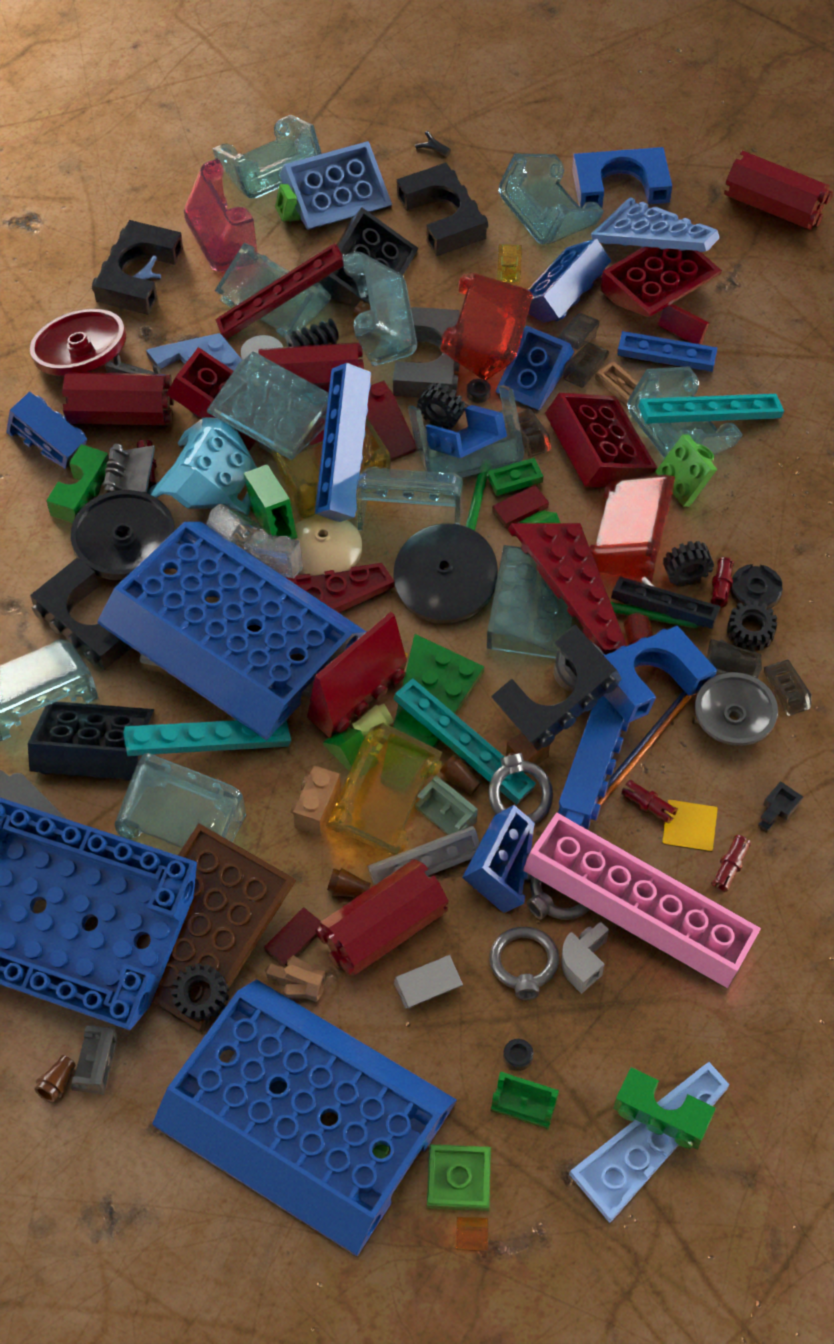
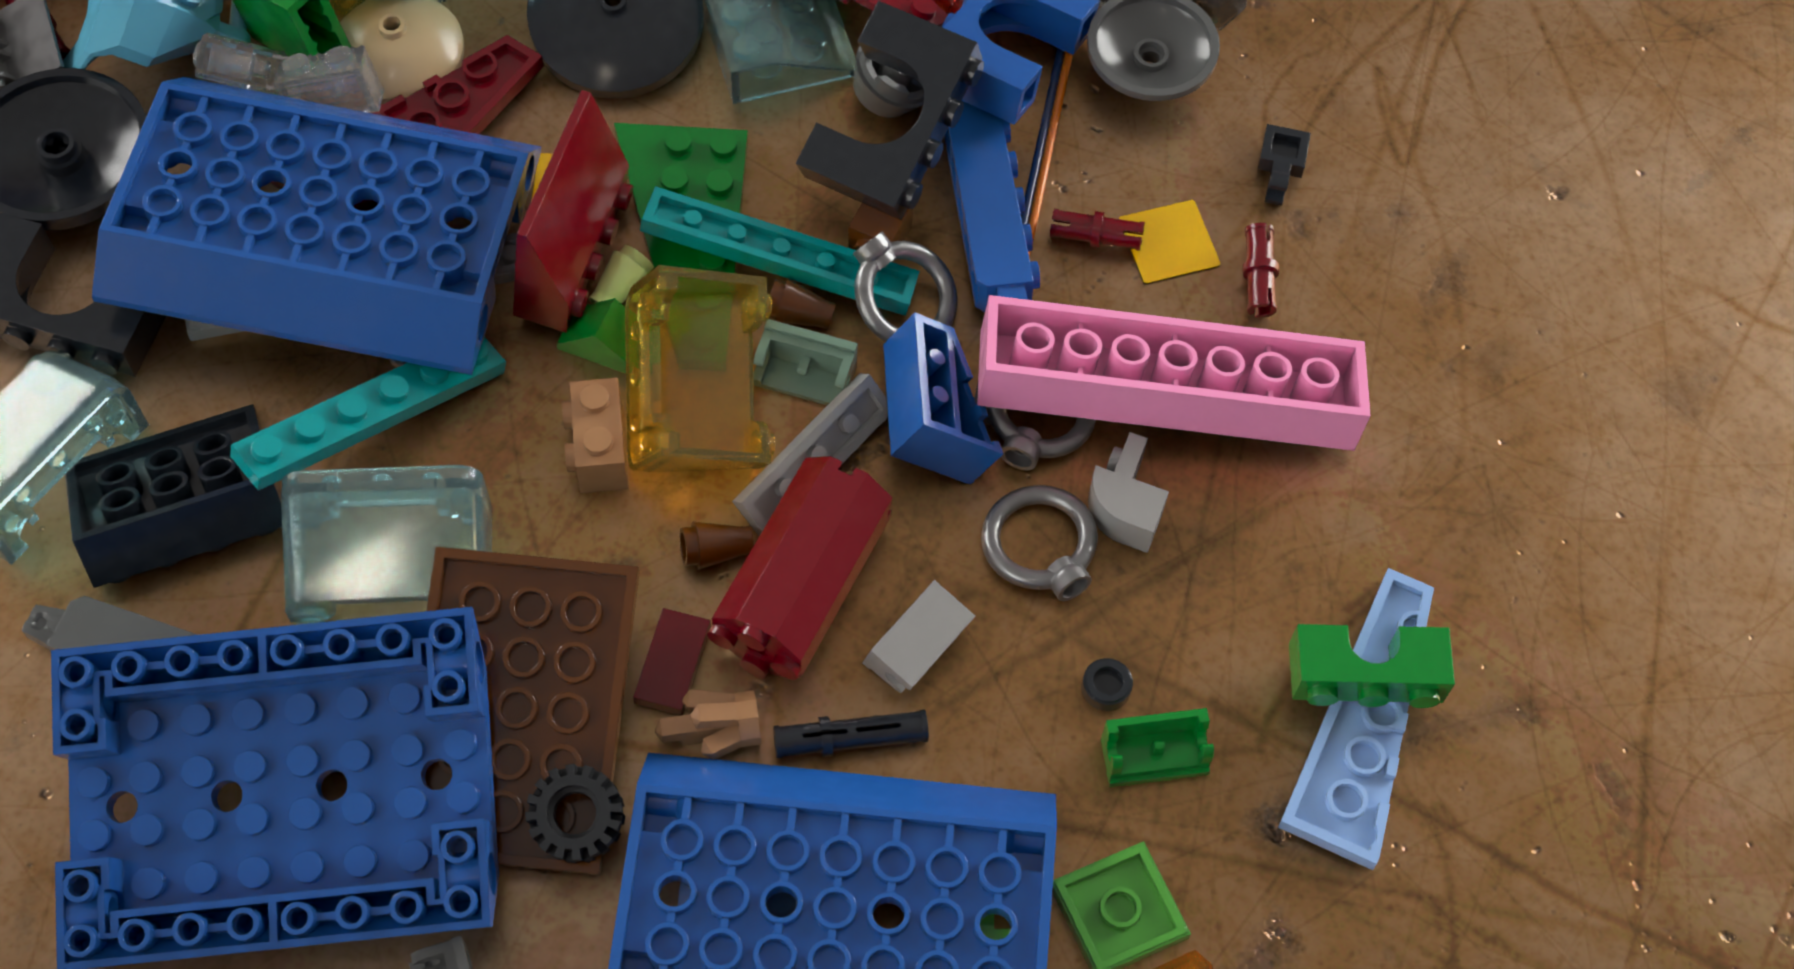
camera: 30 degrees left, 5 degrees up
none -> black pin [773,709,929,758]

